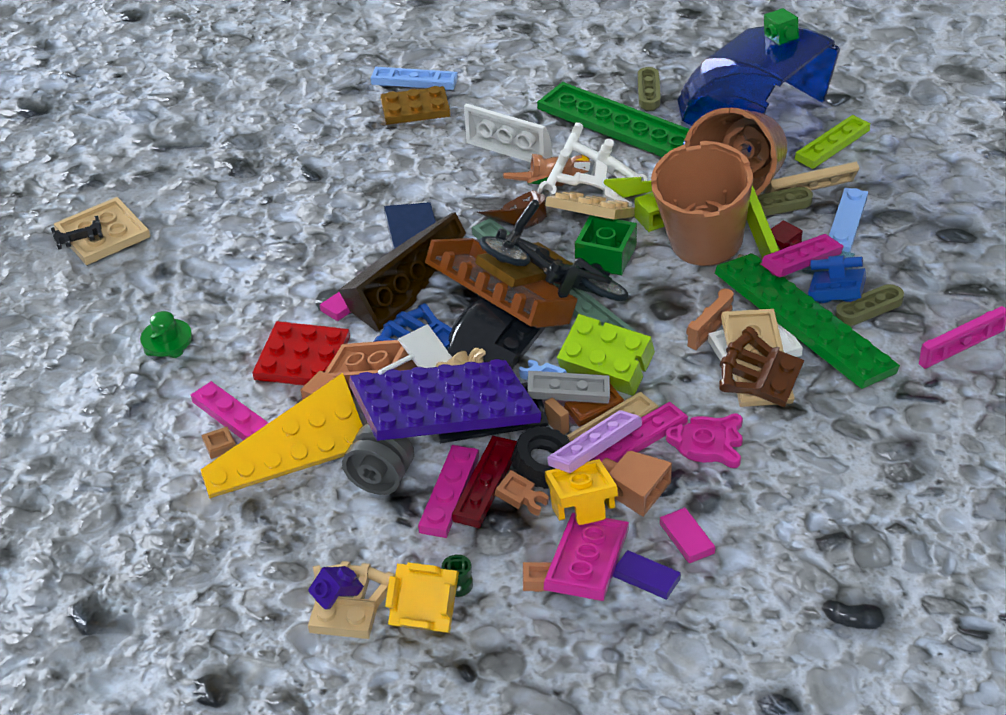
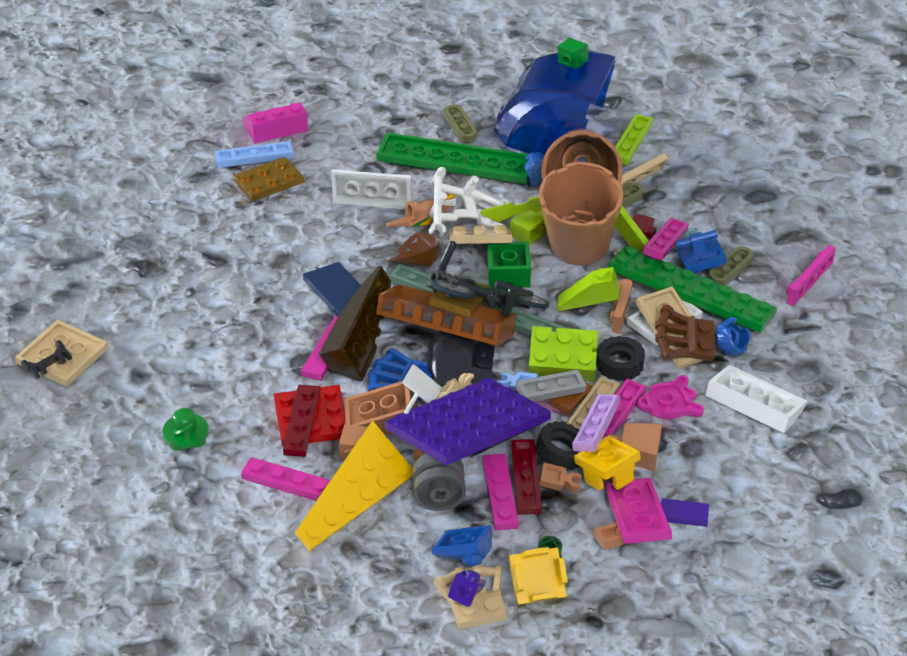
camera: 25 degrees left, 0 degrees up
medium nougat tile [201,427,236,459] -> none
medium nougat tile [545,397,569,435] -> none
dark pink tile [660,508,715,564] -> none
light blue plate [829,188,868,255] -> none
none -> dark pink slope [243,102,308,144]
none -> dark red plate [283,384,321,457]
none -> blue slope [431,525,493,566]
none -> lime slope [557,267,620,311]
none -> black tyre [596,336,645,381]
none -> white slope [705,365,808,433]
none -> blue hair [715,317,751,357]

